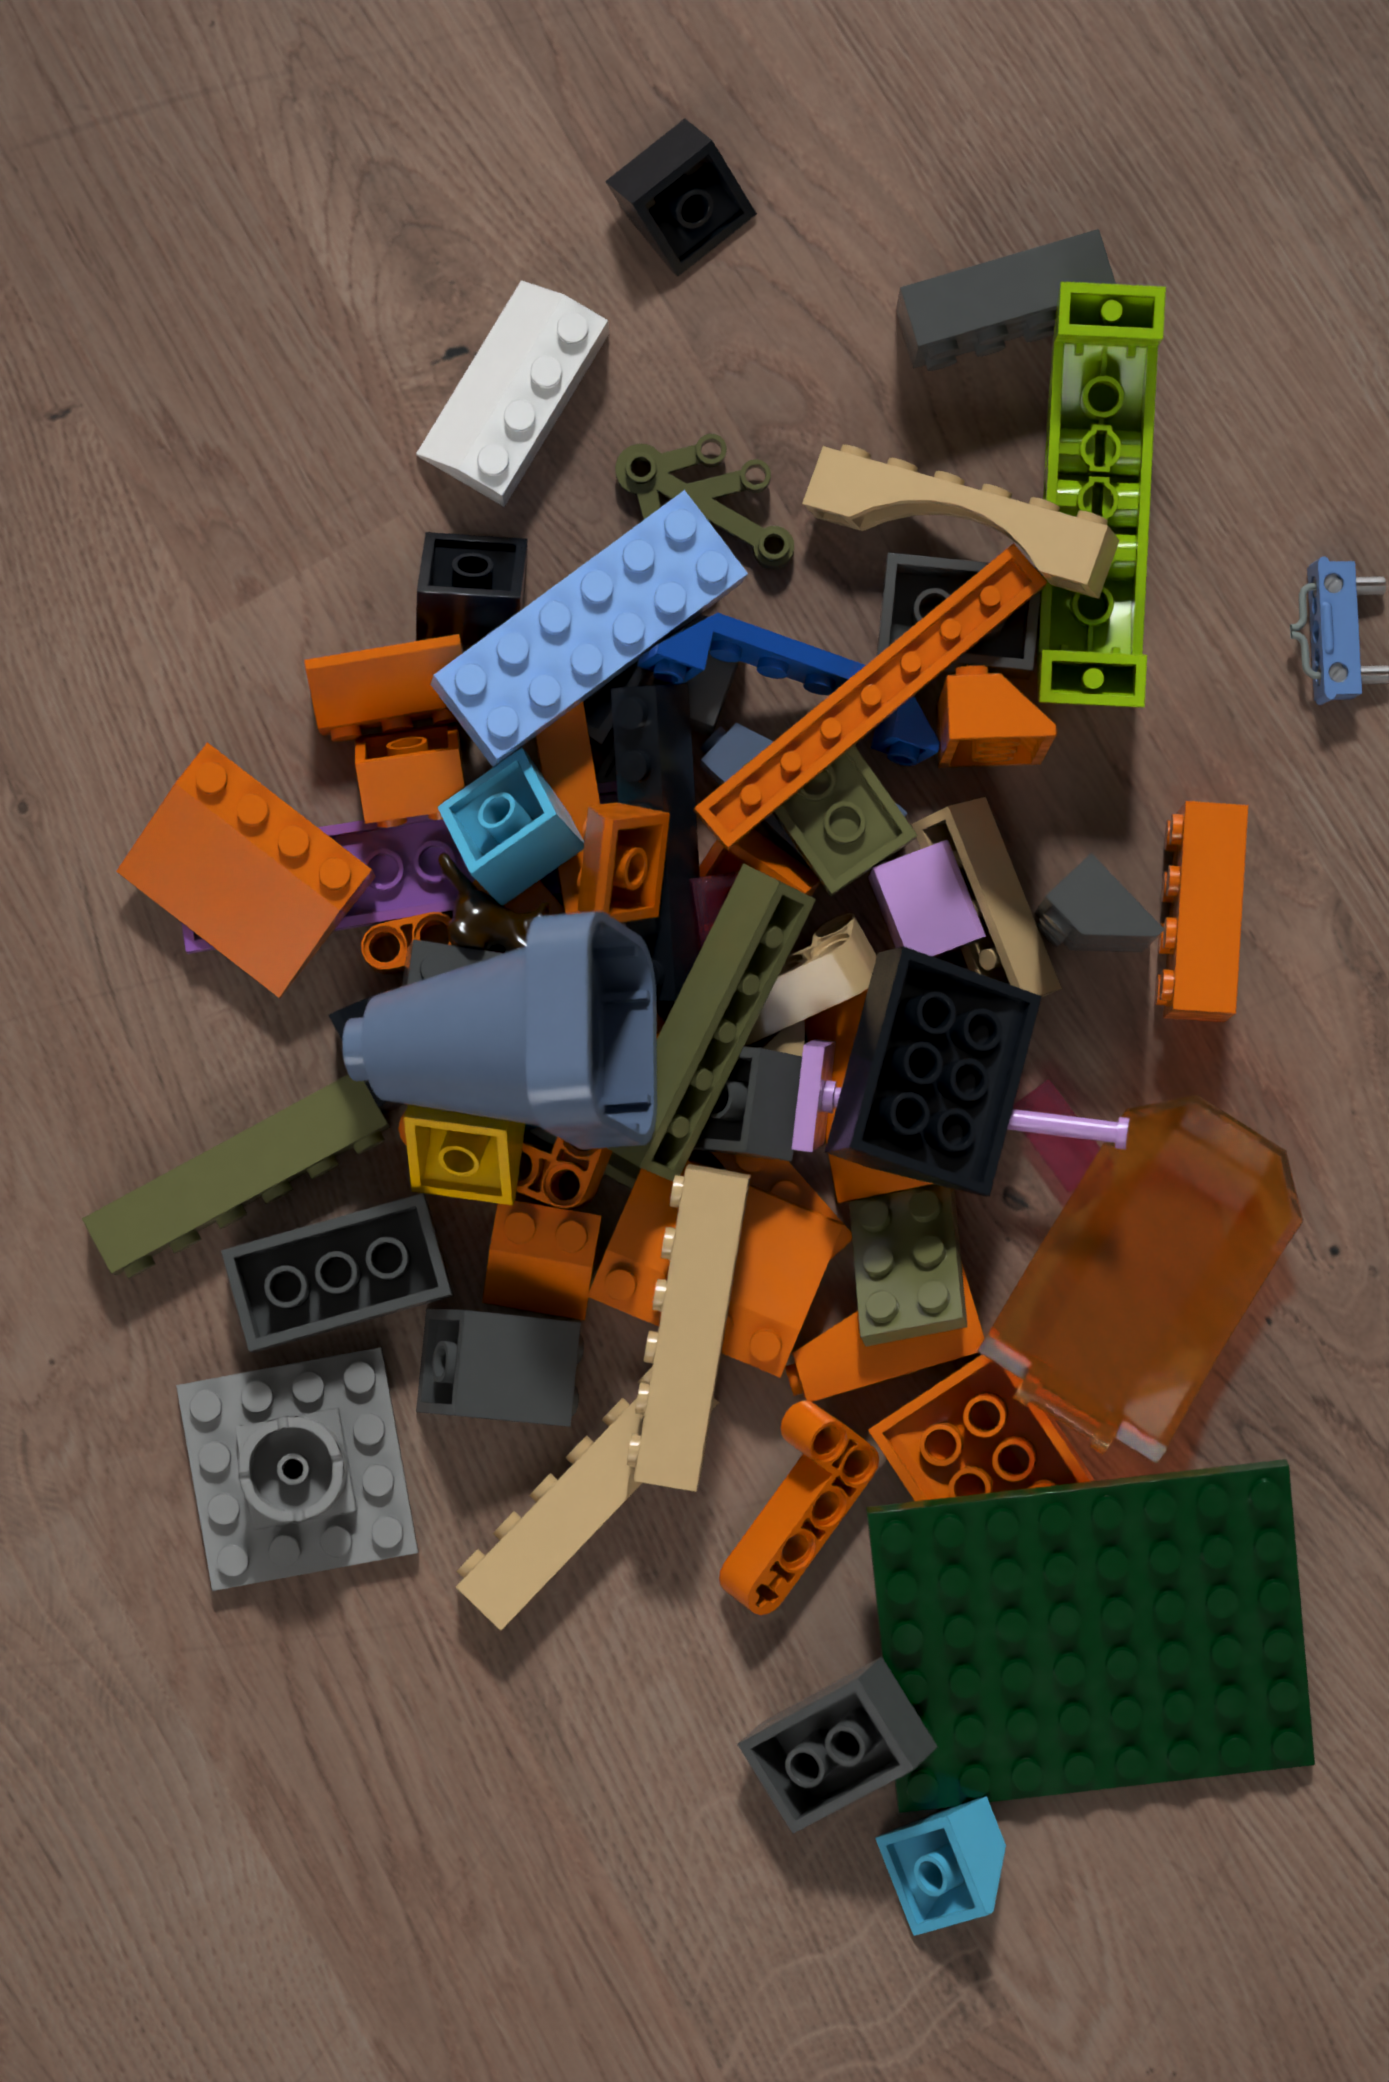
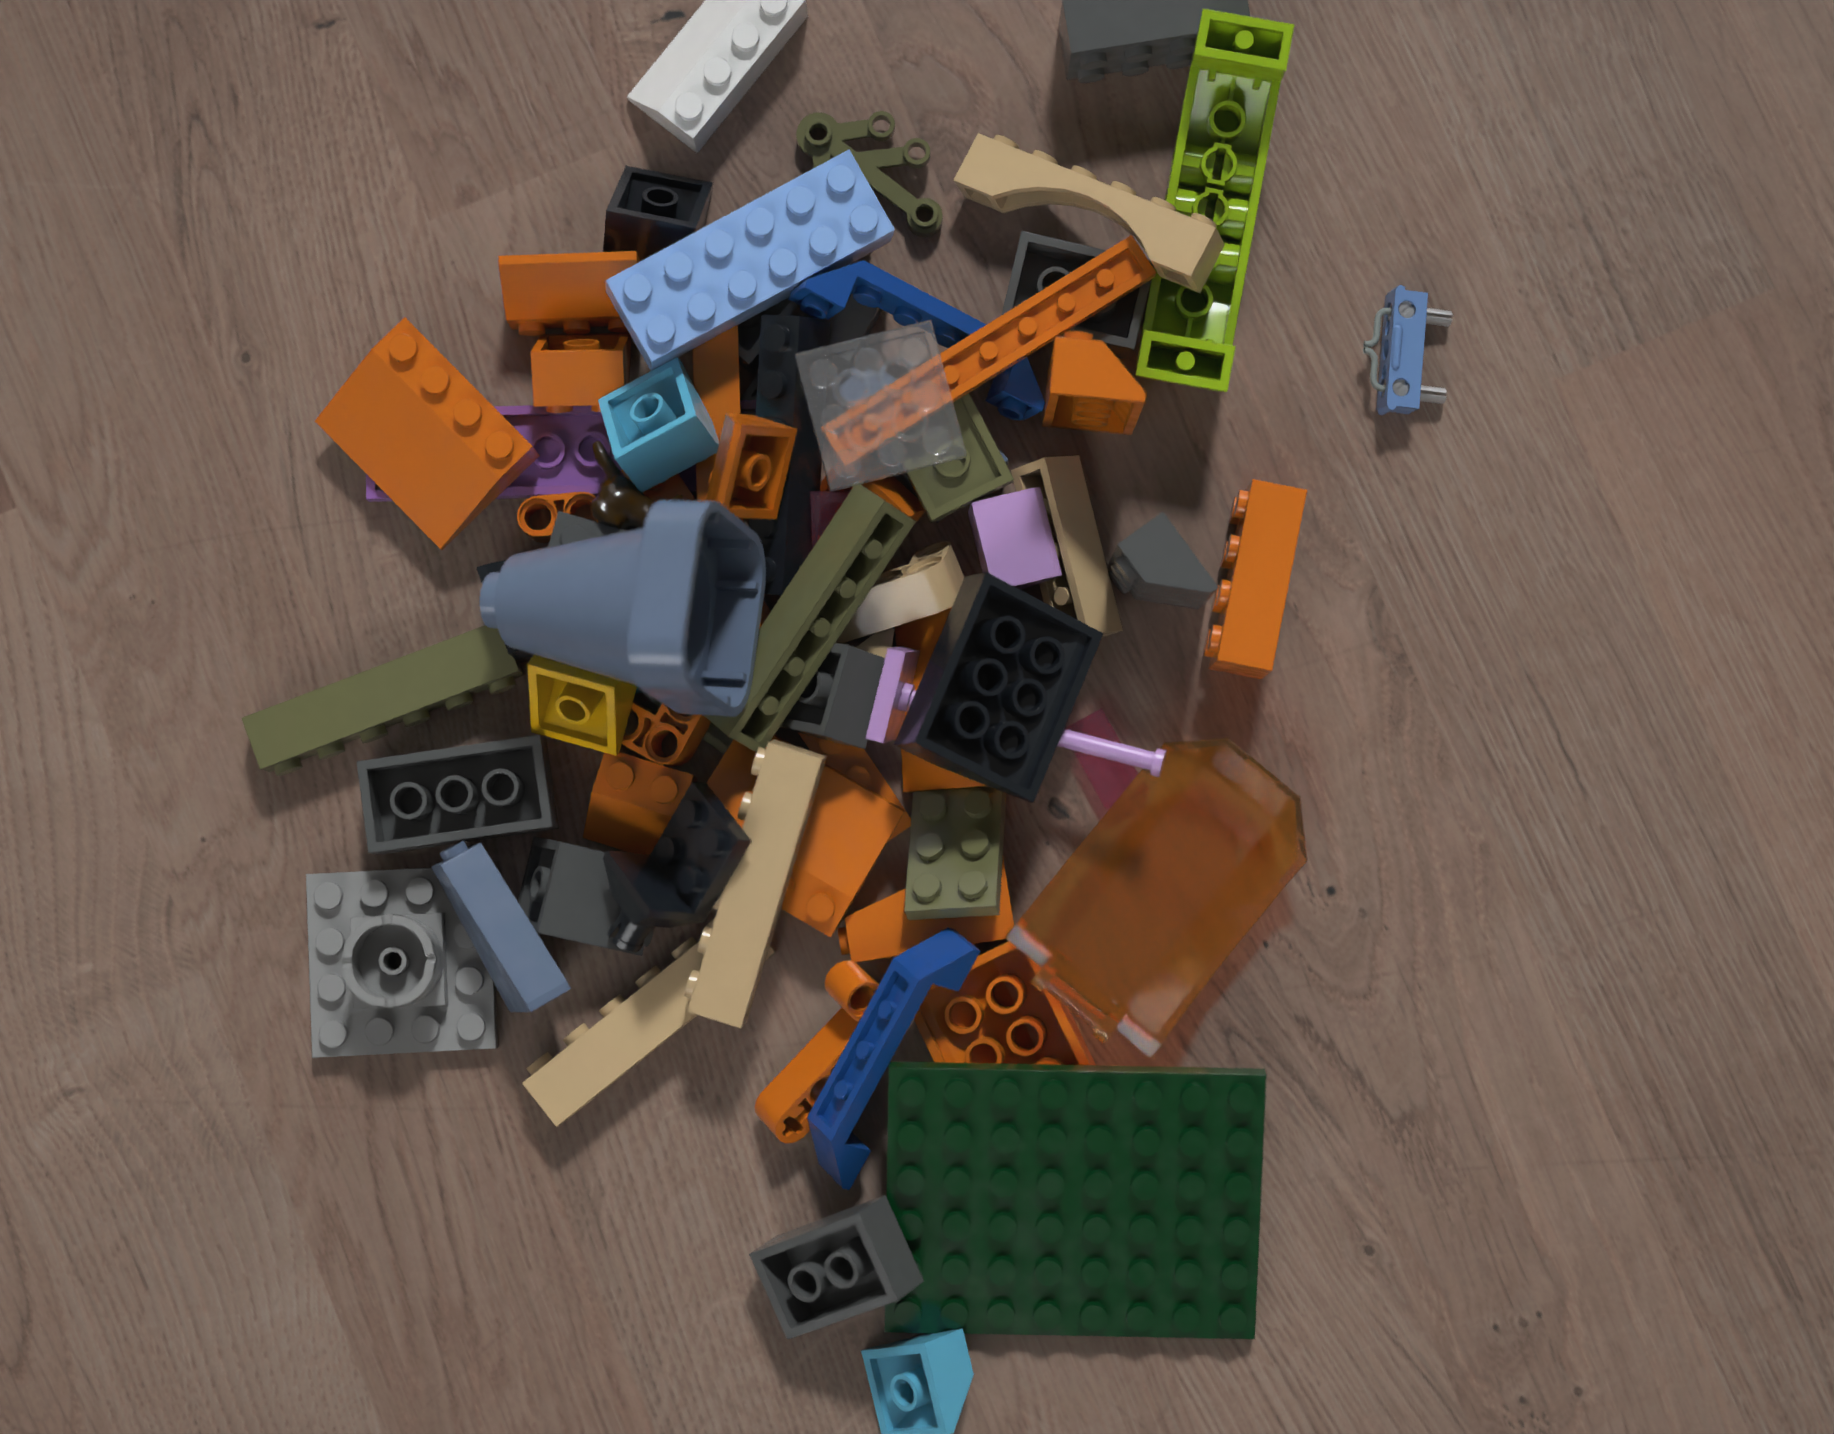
camera: 10 degrees right, 0 degrees up
none -> sand blue slope [431,840,571,1012]
none -> black plate [603,781,752,952]
none -> clear plate [795,320,967,492]
none -> blue slope [807,927,980,1190]

